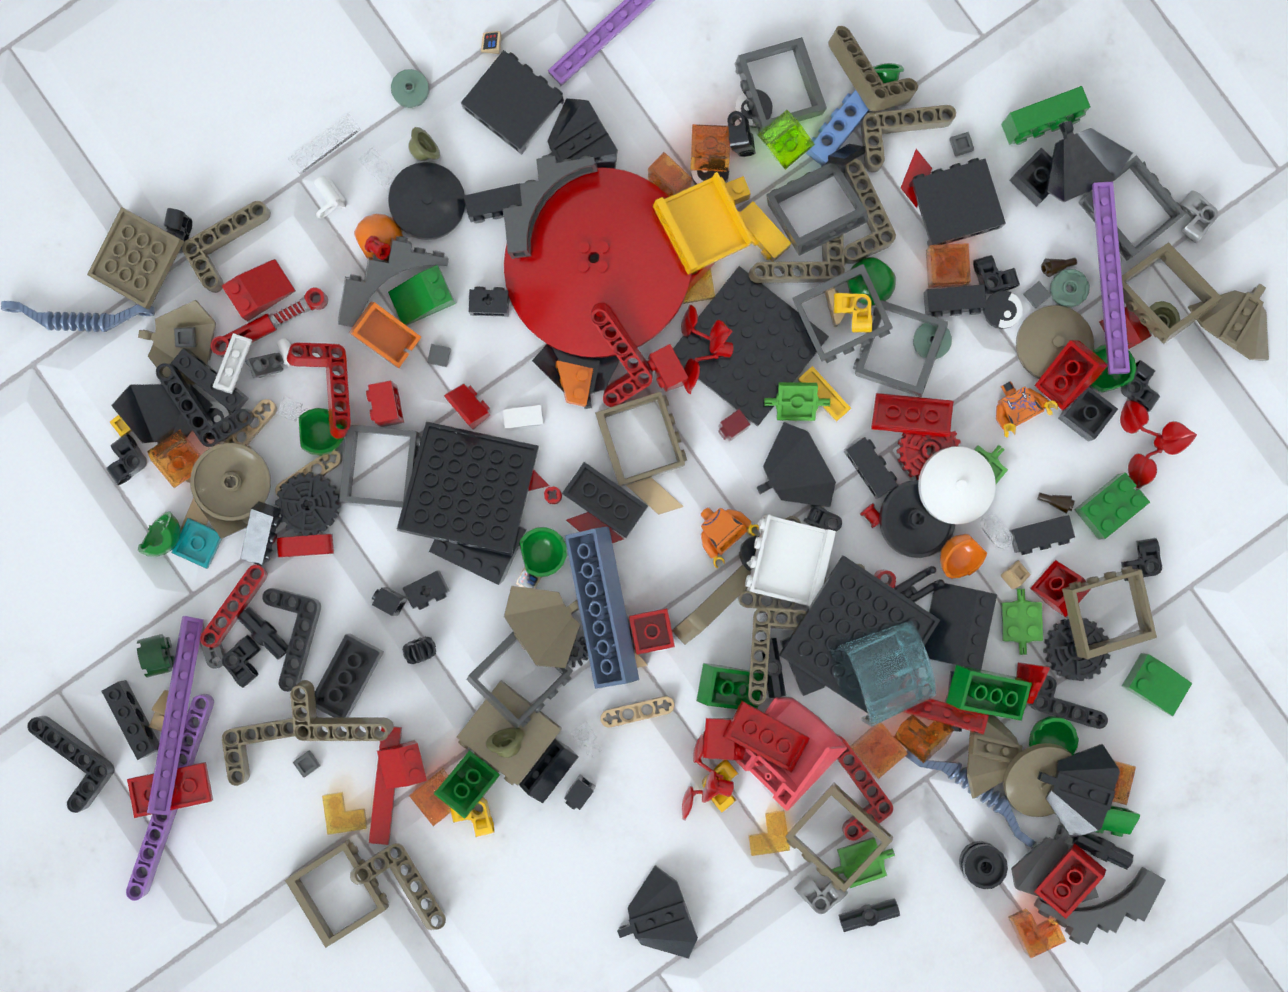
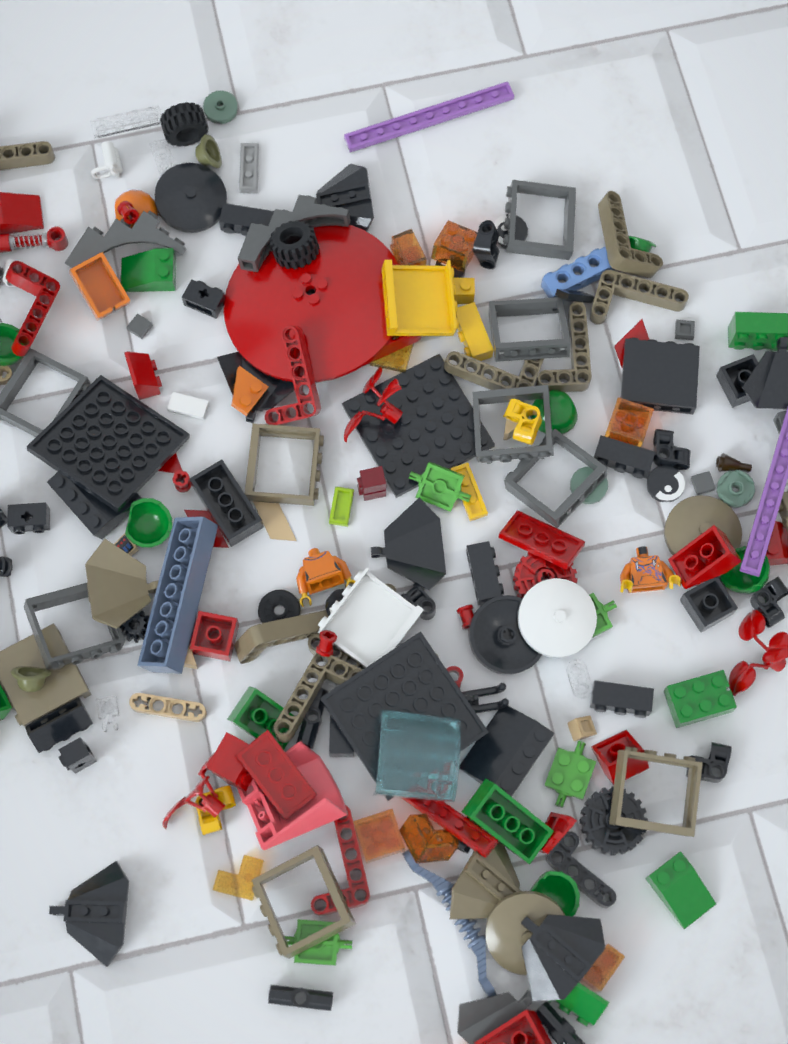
camera: 20 degrees right, 15 degrees down
red brick [366,381,404,427] -> none
black panel [461,50,564,155] -> none
slope [481,31,502,54] -> none
red slope [647,344,688,392] -> none
clear neon green brick [758,110,815,170] -> none
light grey piece [794,875,848,914] -> none
orange cylinder [940,534,987,579] -> none
black wheel [959,841,1008,889] -> none
dark brown cone [1037,492,1075,514] -> none
none -> black tyre [160,102,209,147]
none -> light grey tile [239,143,259,193]
none -> black wheel [258,590,301,623]
none -> black tyre [269,220,319,269]
none -> red bush [316,630,337,657]
none -> lime tile [329,486,354,527]

